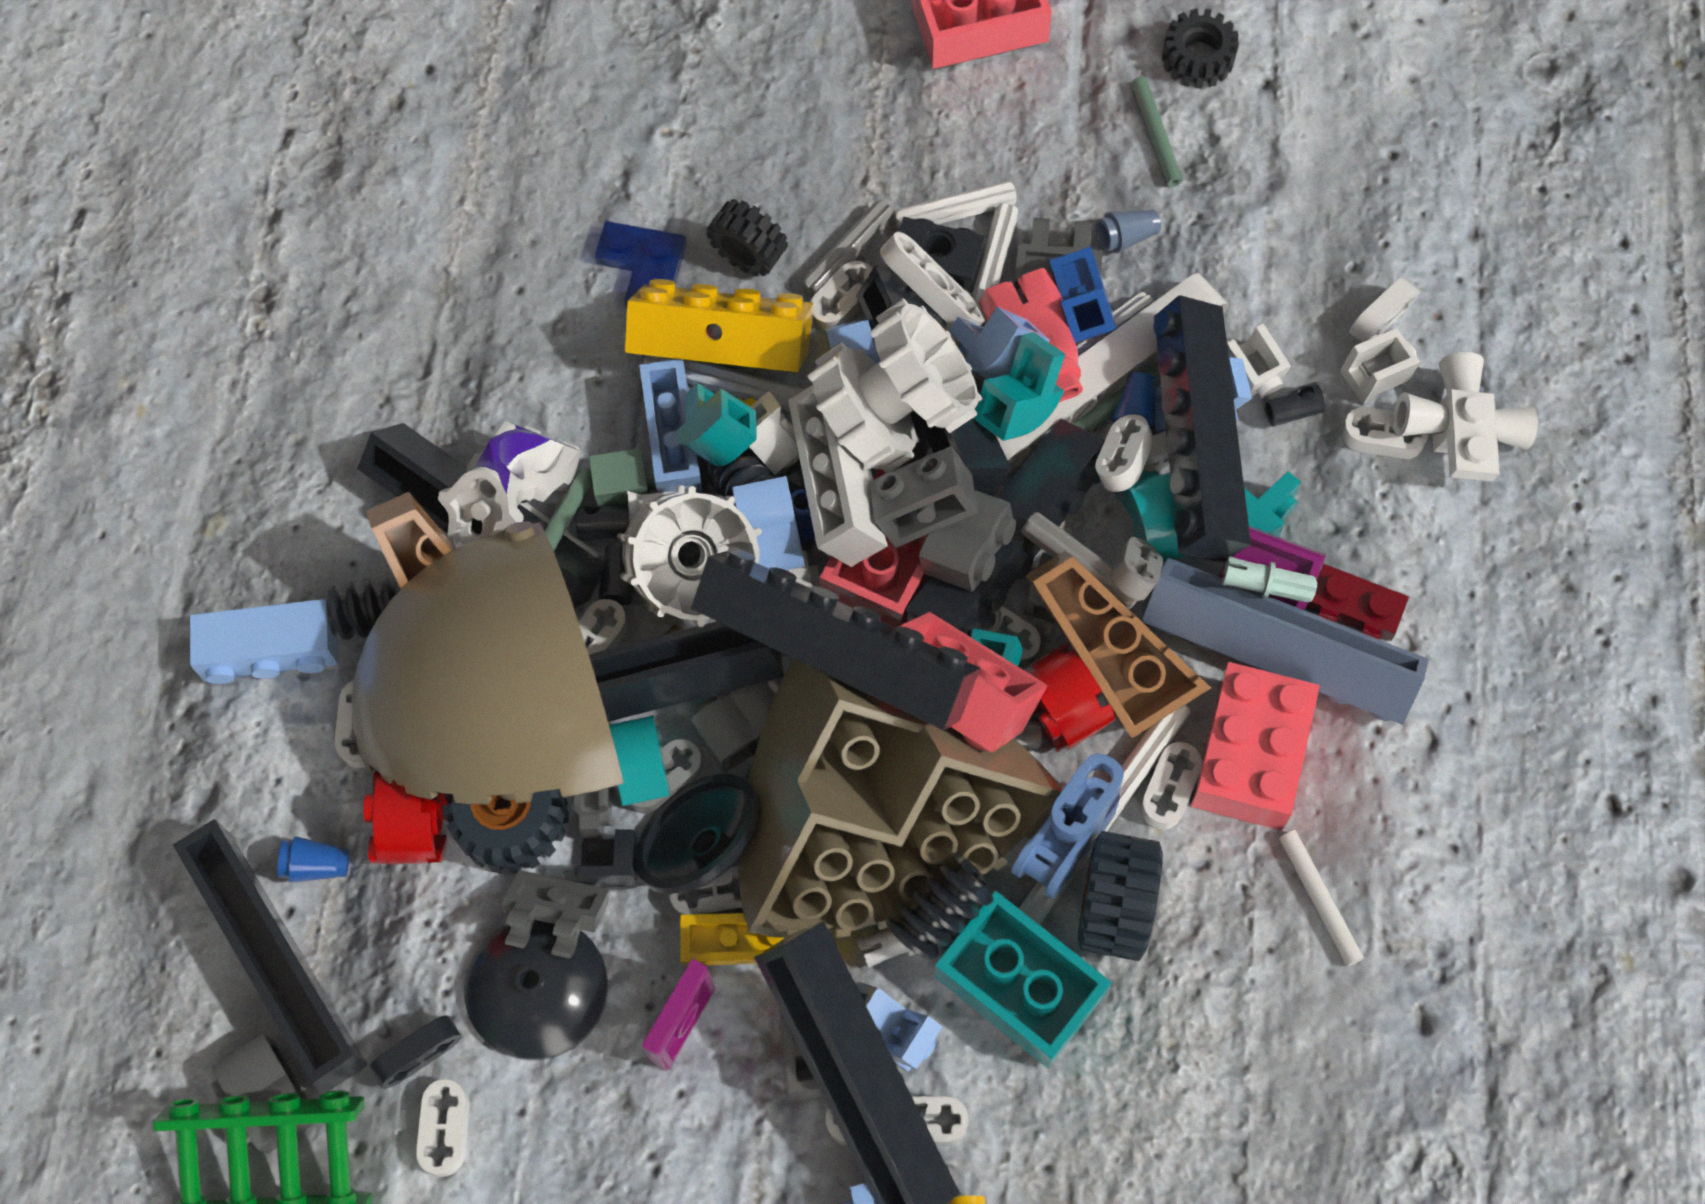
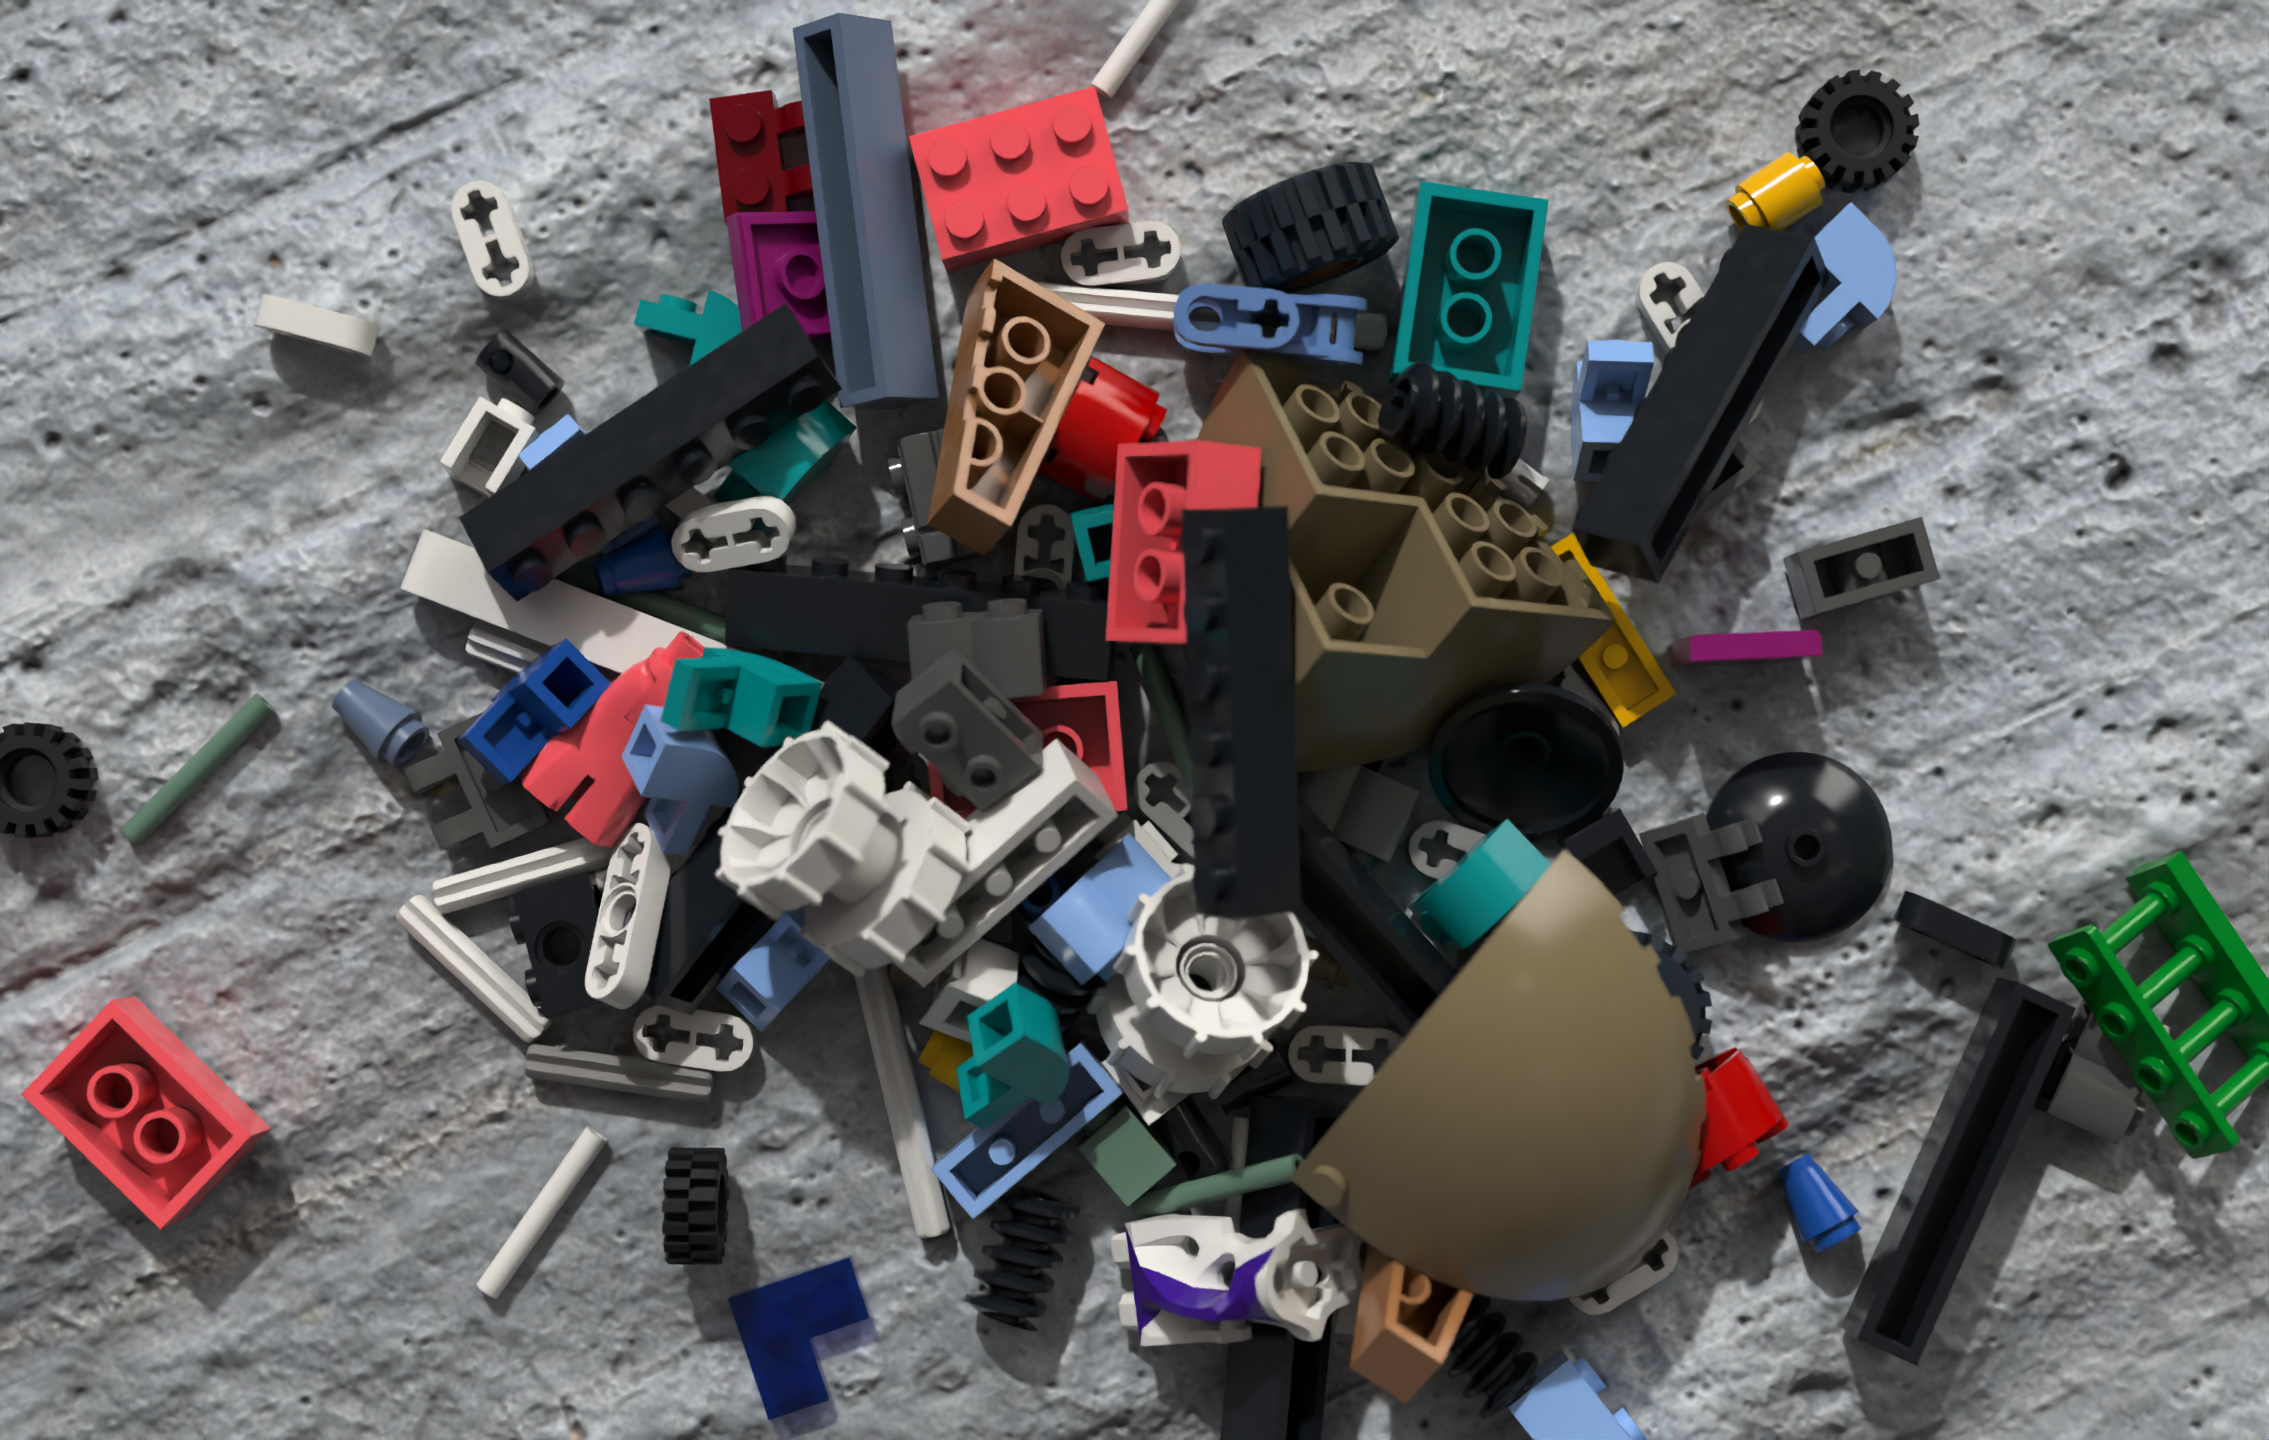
camera: 120 degrees left, 20 degrees up
white beam [416,1079,470,1177] -> none
yellow brick [625,279,813,372] -> none
light grey axle [1021,512,1138,609] -> none
light grey beam [1111,537,1163,601] -> none
light aqua axle [1222,556,1317,602] -> none
white window [1340,328,1420,405] -> none
white brick [1393,352,1538,482] -> none
none -> white piece [476,1126,608,1299]
none -> black piece [964,1186,1080,1331]
none -> dark grey brick [1783,517,1940,619]

